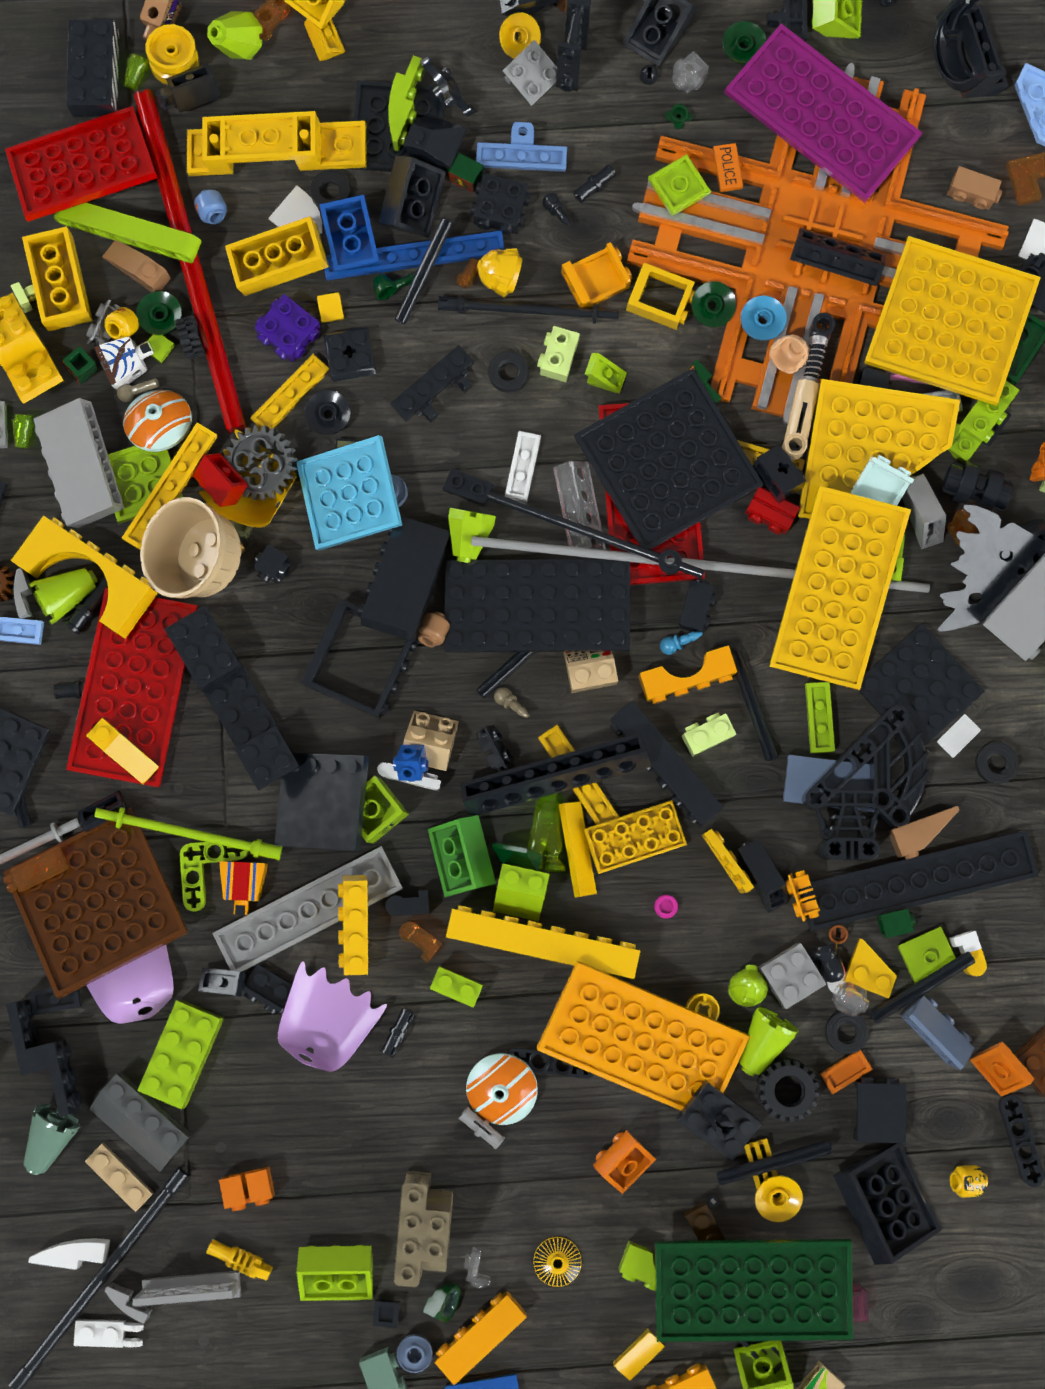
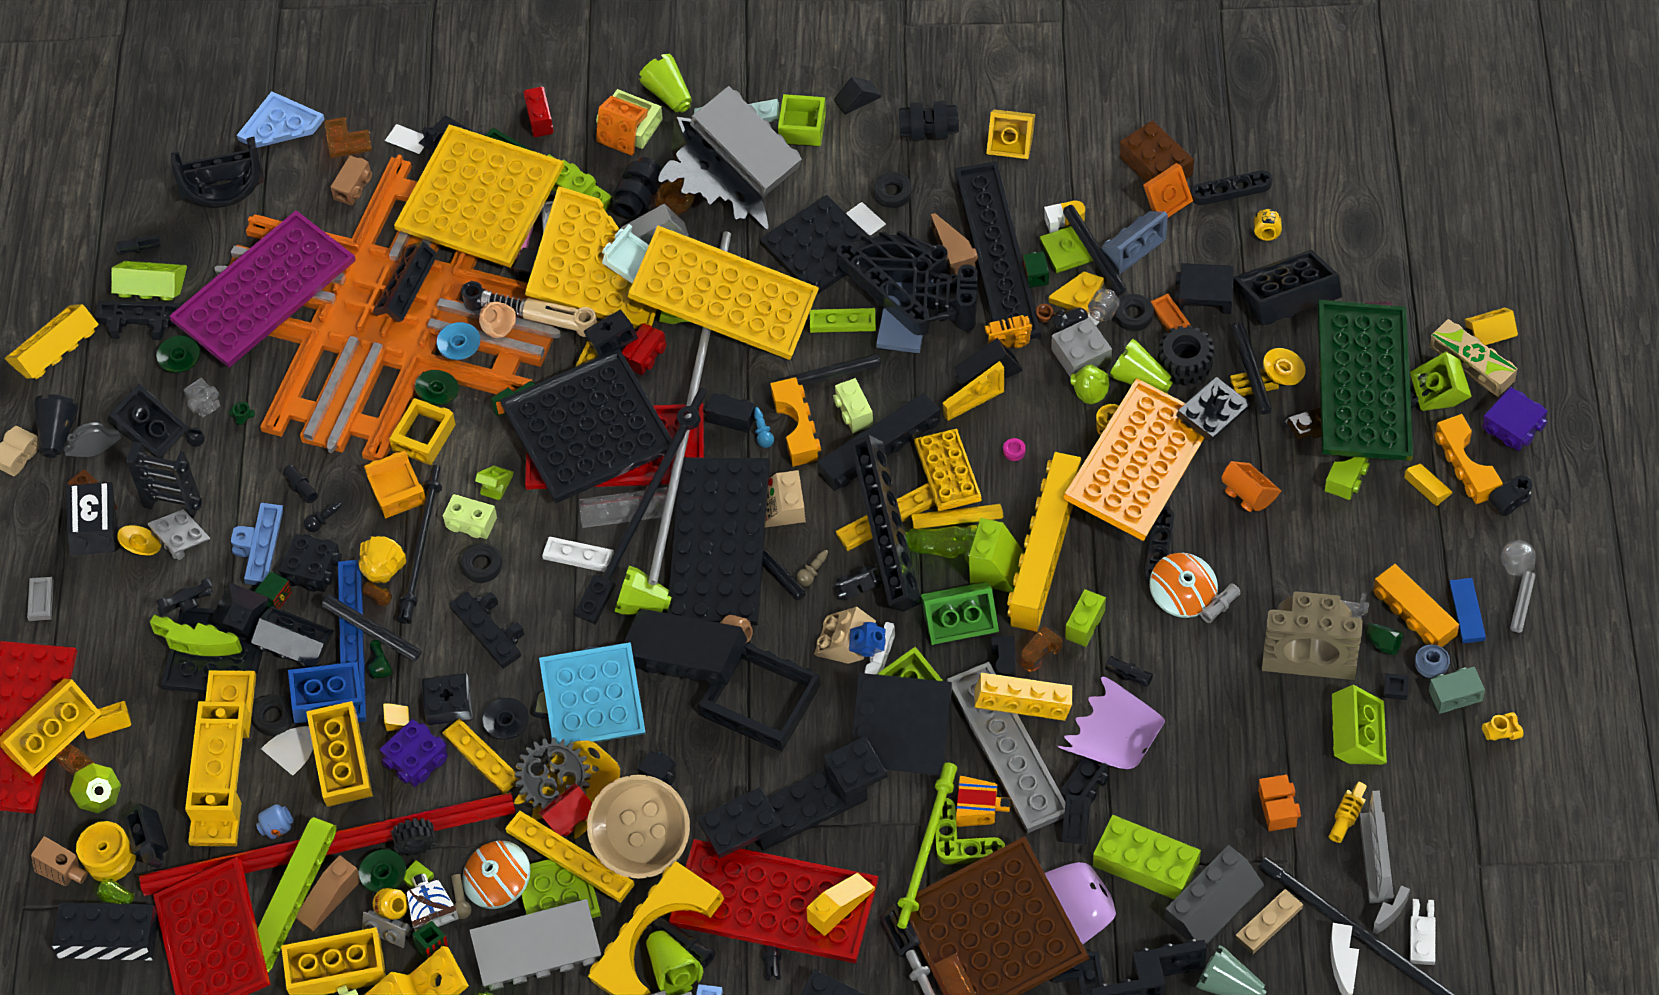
camera: 80 degrees left, 25 degrees down
dark green slope [492,843,542,871] -> none
dish [533,1237,581,1287] -> none
lime plate [648,154,711,216] -> none
orange tile [713,143,743,192] -> none

